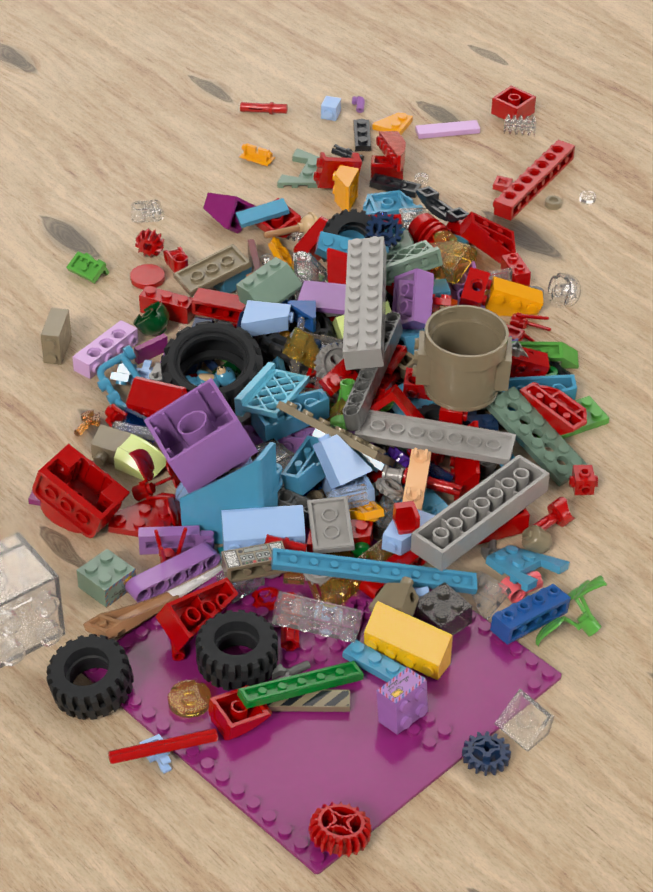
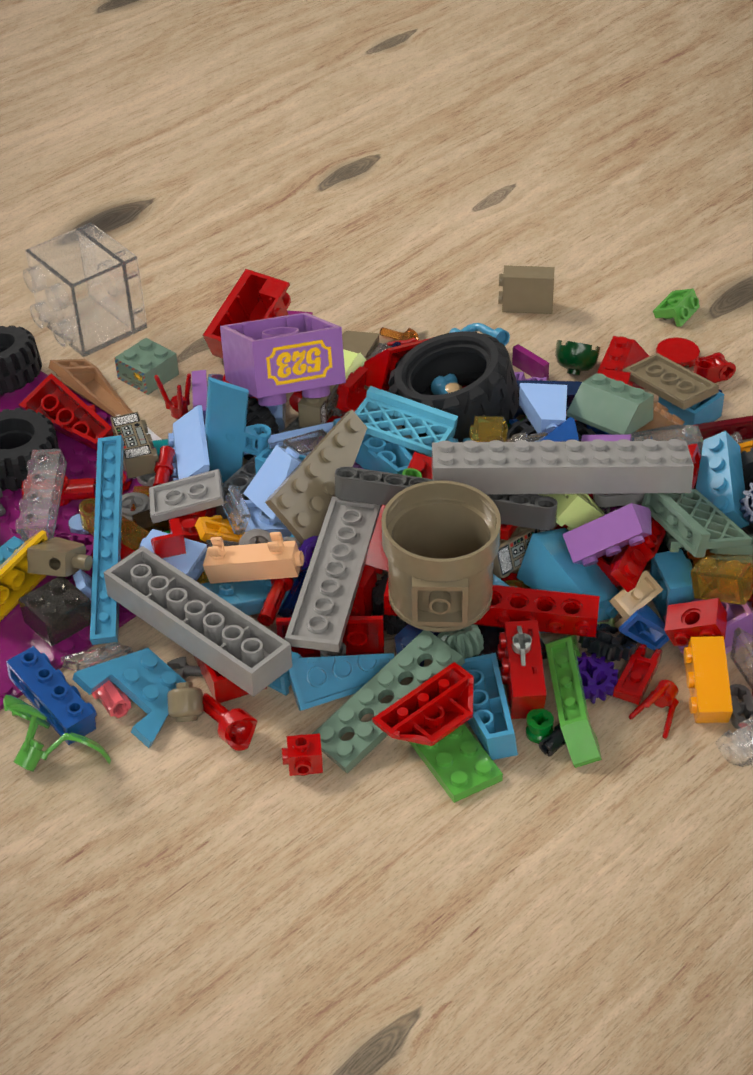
camera: 90 degrees right, 0 degrees up
lavender brick [72,320,138,379] -> none
medium lavender beam [125,542,221,603] -> none
red gear [135,228,164,258] -> none

